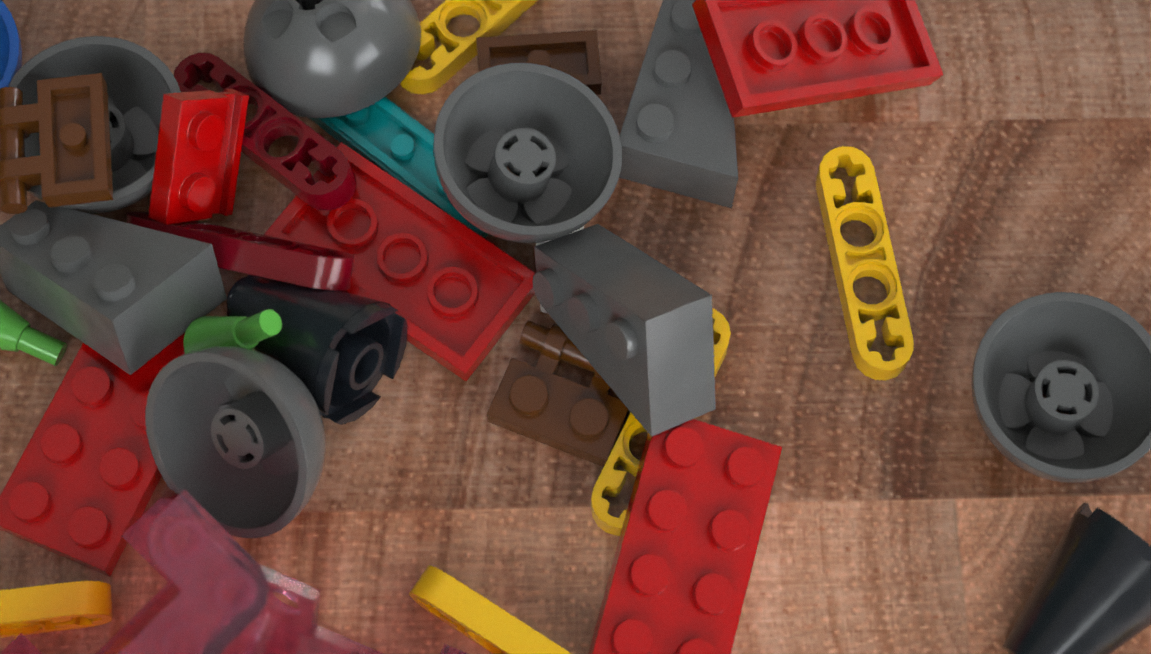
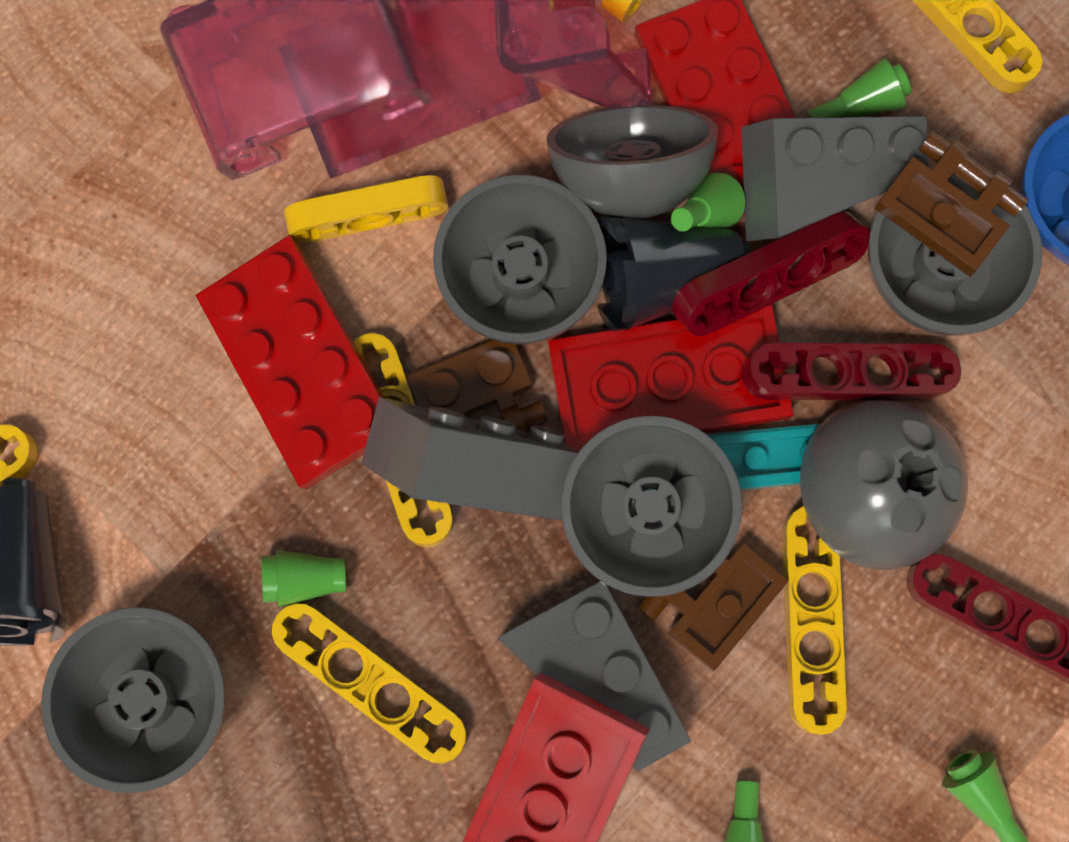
camera: 135 degrees right, 10 degrees up
red plate [148,89,249,225] -> none
none -> bright green cone [261,549,346,608]
none -> dark grey piece [433,175,607,344]

